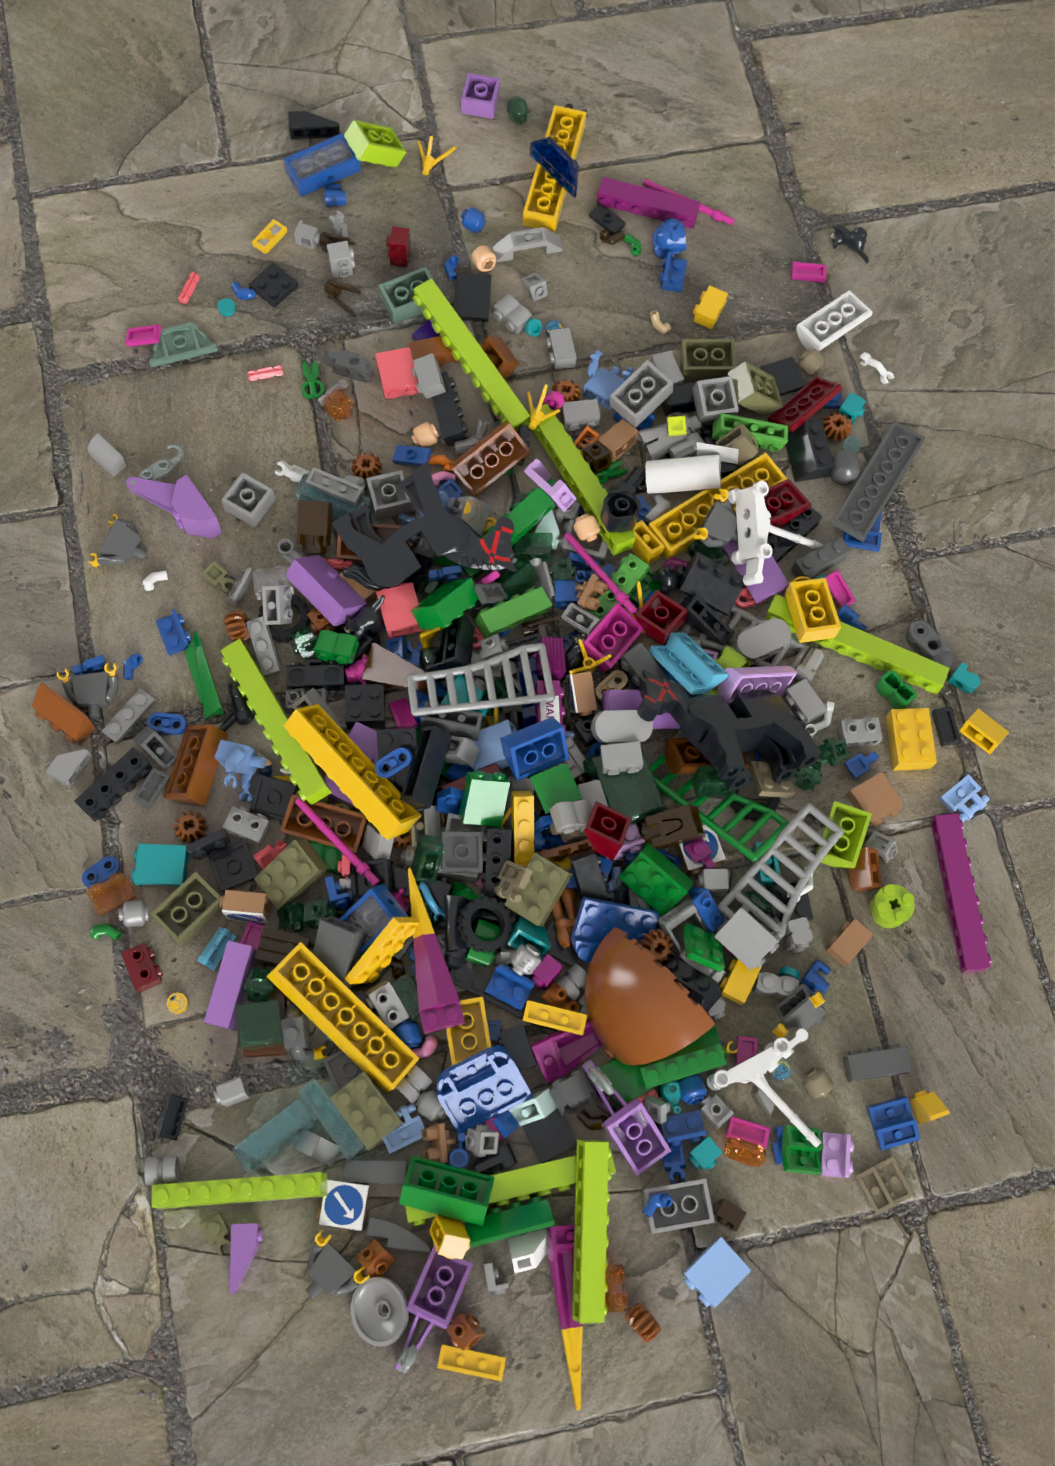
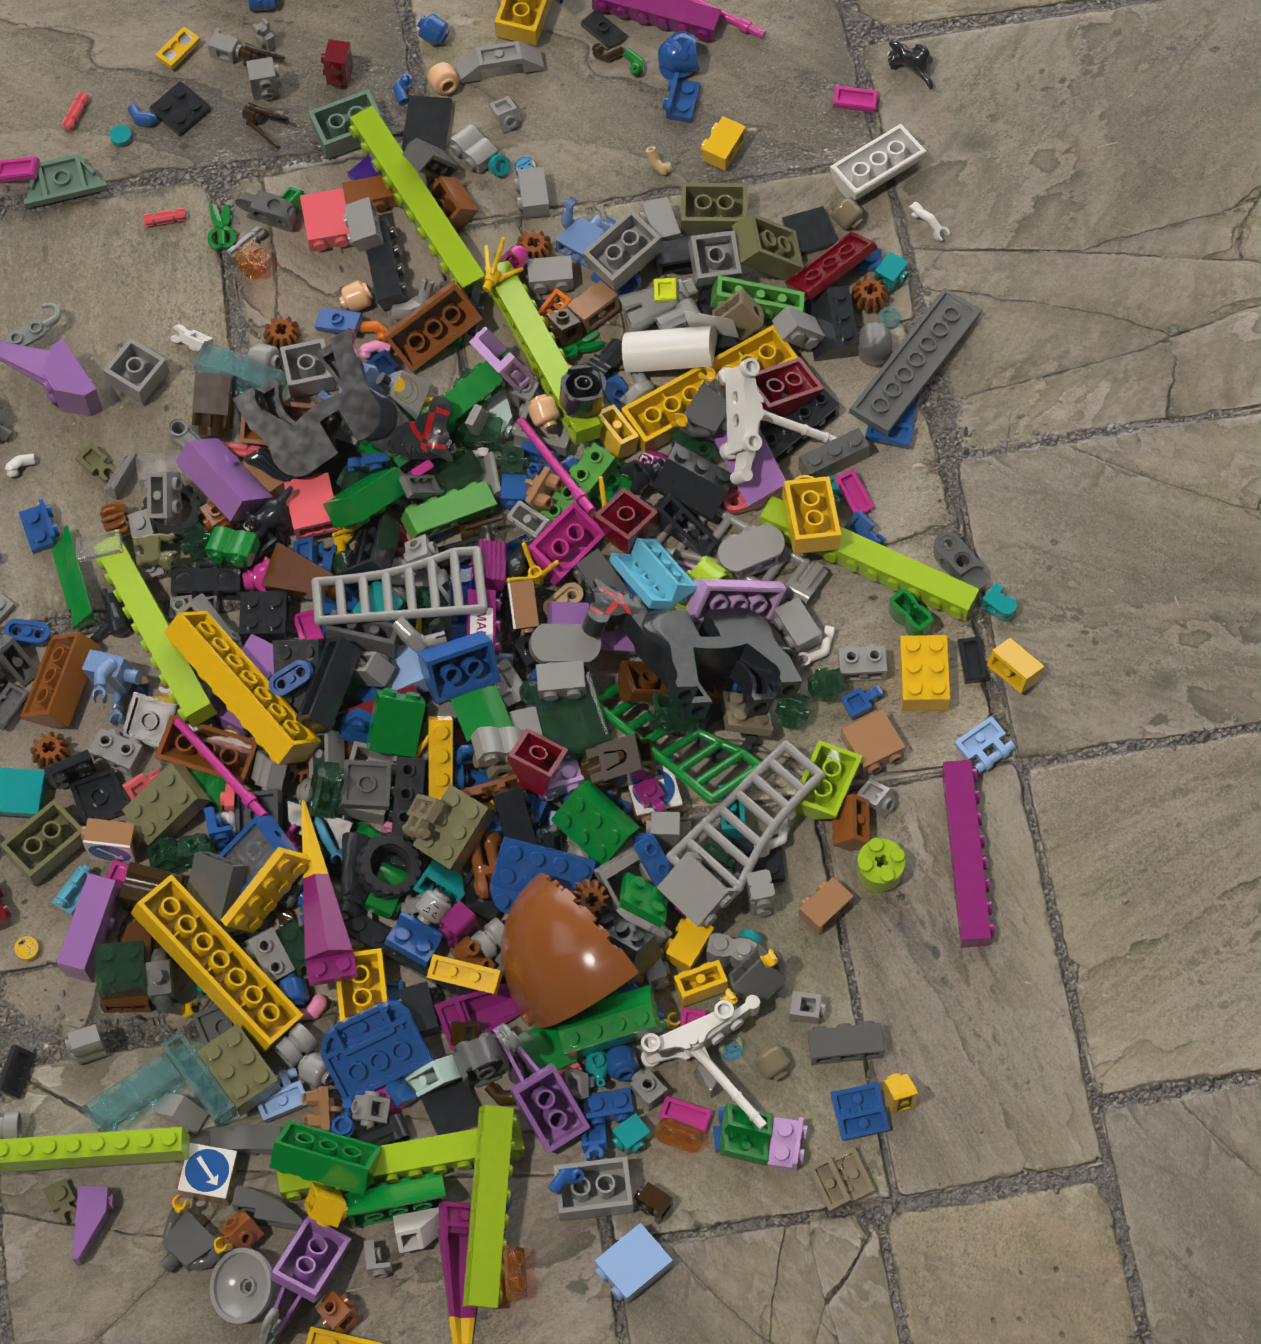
camera: 10 degrees right, 5 degrees down
clear green brick [244,968,275,1002] -> none
light grey plate [305,467,364,506] -> none
dark orange gear [625,1303,661,1343] -> none
blue piece [799,960,831,993] -> none
none -> clear tile [76,529,123,562]
none -> olive animal [133,533,177,570]
none -> green slope [281,187,304,215]
none -> light grey arm [392,617,447,653]
none -> dark grey brick [402,138,460,179]
none -> dark brown slope [450,1021,481,1046]
none -> light grey tile [465,404,489,436]
none -> yellow brick [674,960,728,1007]
none -> light grey brick [772,306,825,351]
none -> light grey brick [789,991,825,1024]

